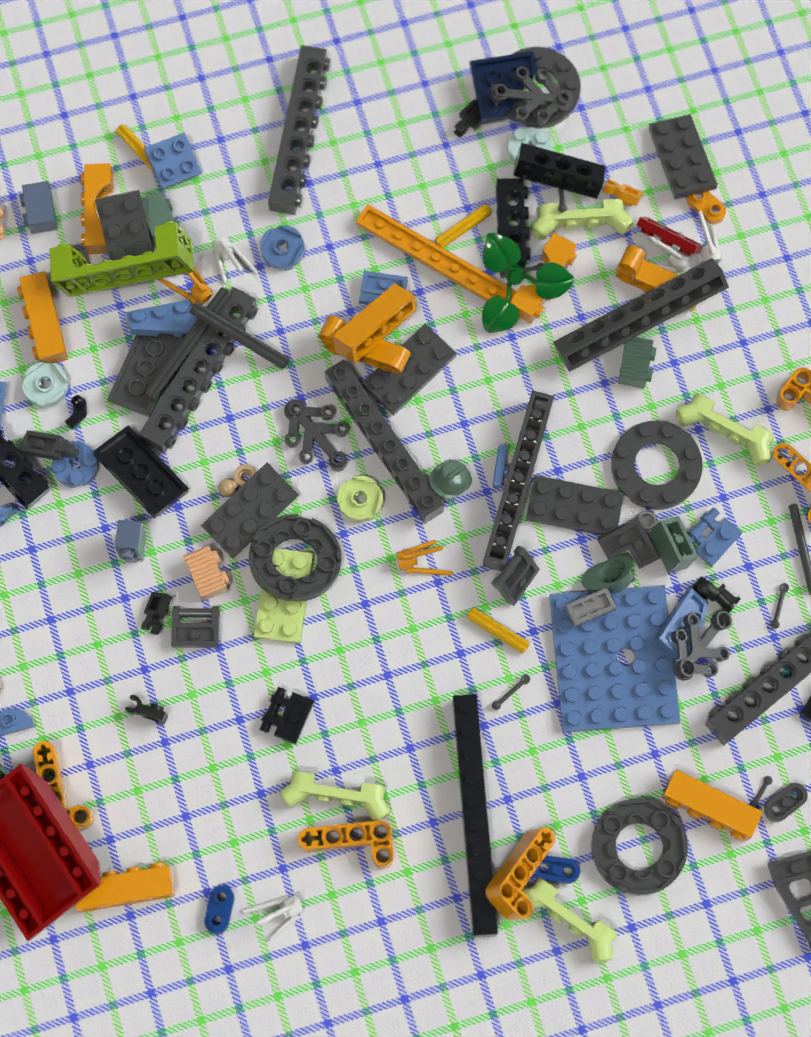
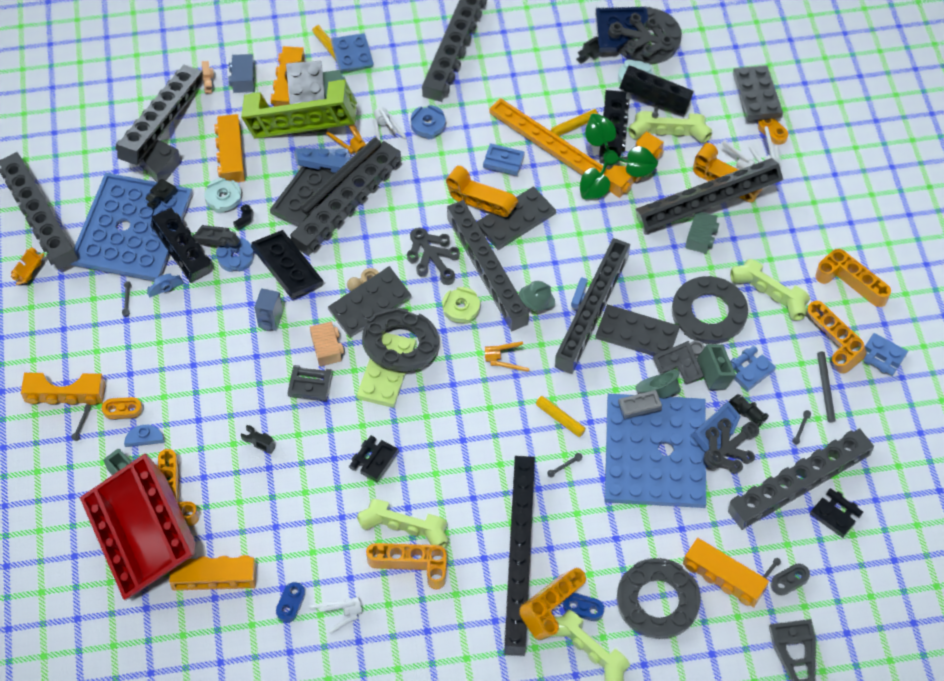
camera: 10 degrees right, 15 degrees down
pearl dark grey plate [141,592,172,635] -> none
dark grey axle [189,302,289,369] -> none
light orange brick [333,283,417,363] -> none
dark grey plate [491,546,540,606] -> none
light orange plate [603,179,644,206] -> none
red plate [636,217,704,256] -> none

